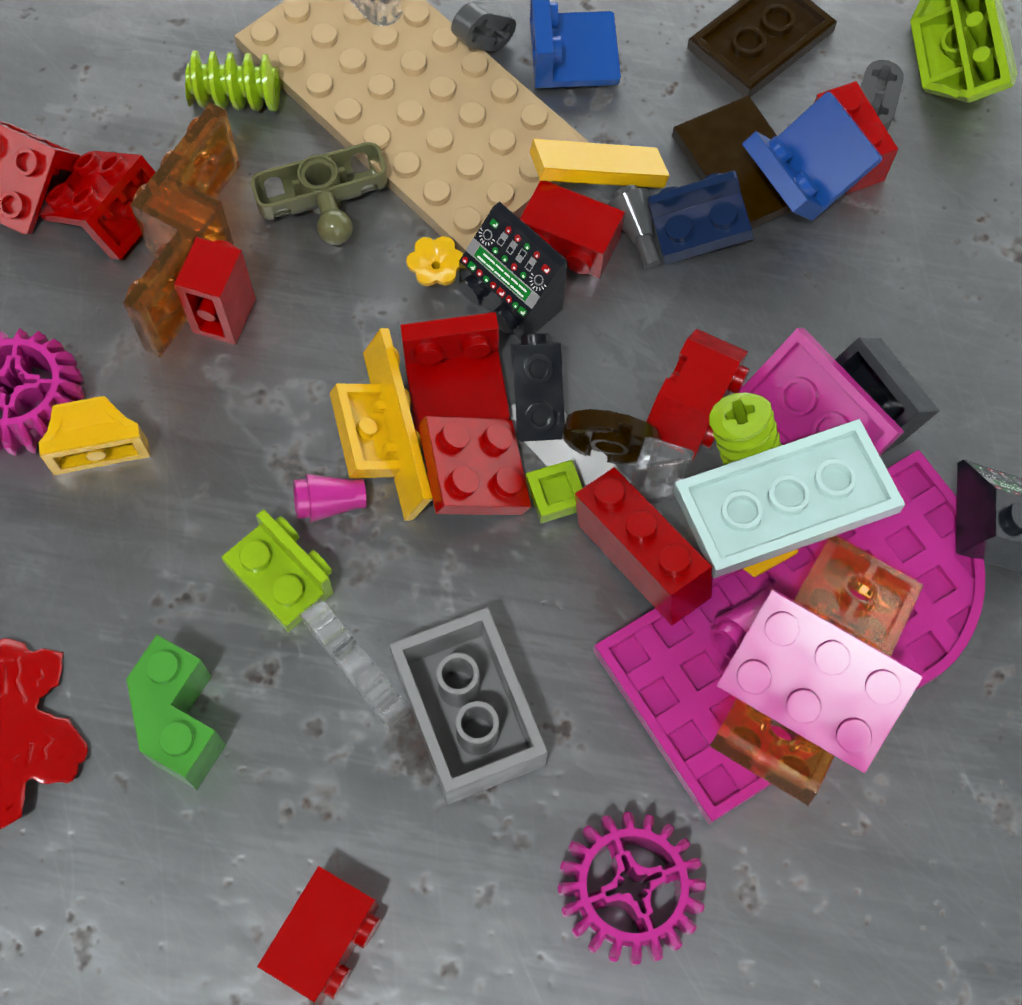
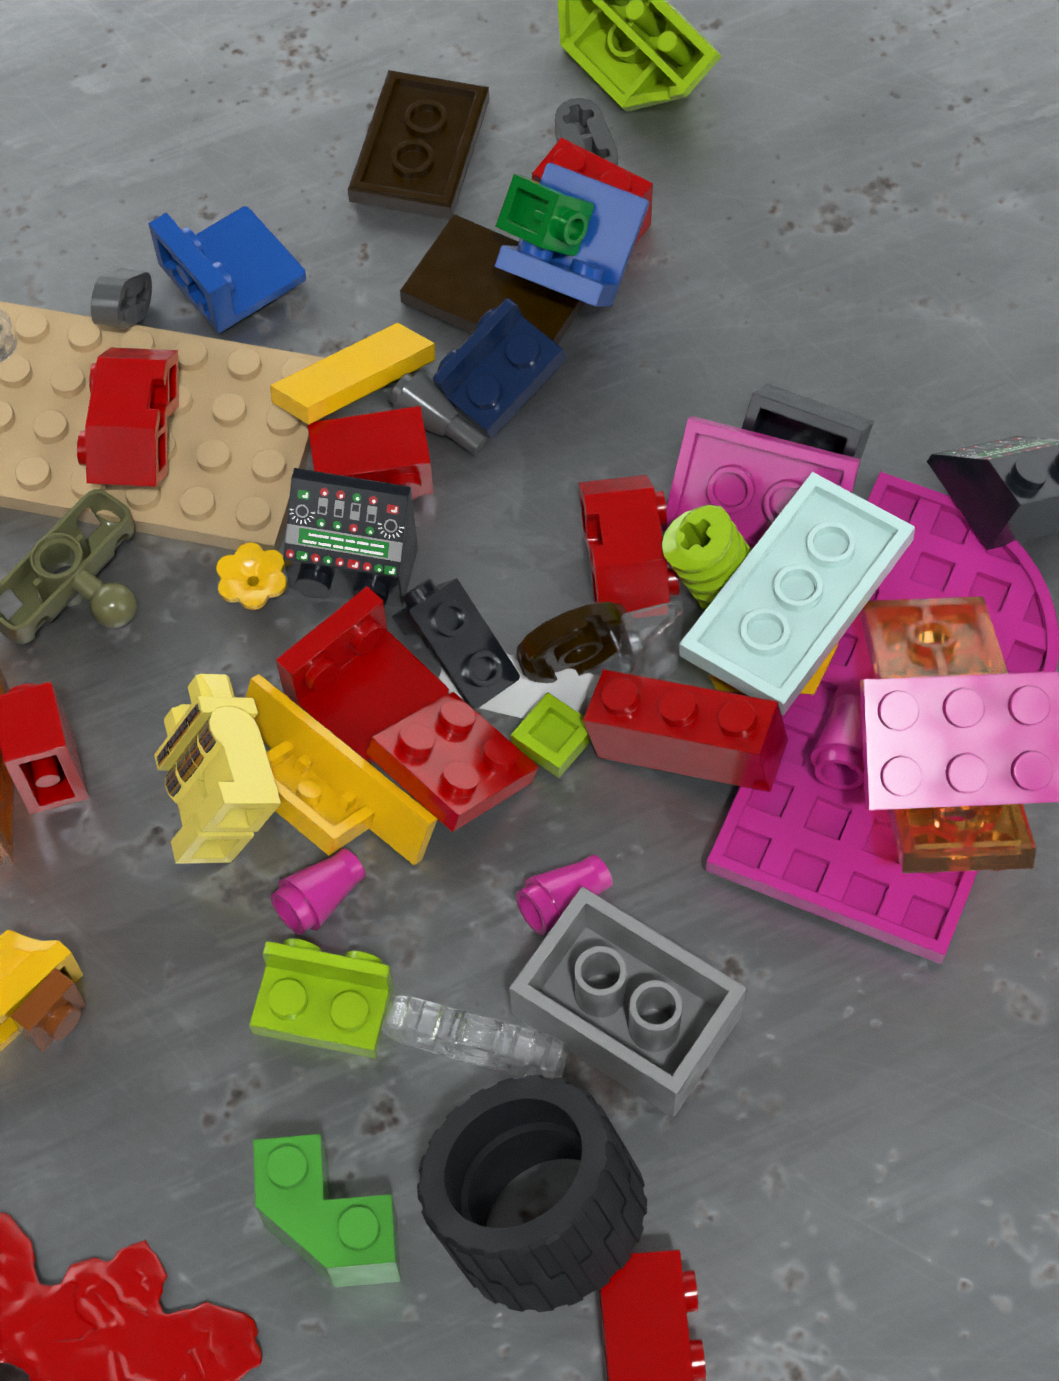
camera: 30 degrees left, 5 degrees down
dark pink gear [557,812,706,966] -> none
none -> dark orange plate [10,968,86,1053]
none -> red brick [77,347,179,487]
none -> light yellow hips [154,674,281,864]
none -> black tyre [417,1075,647,1312]
none -> green bracket [495,174,594,256]
none -> dark pink cone [516,855,612,935]

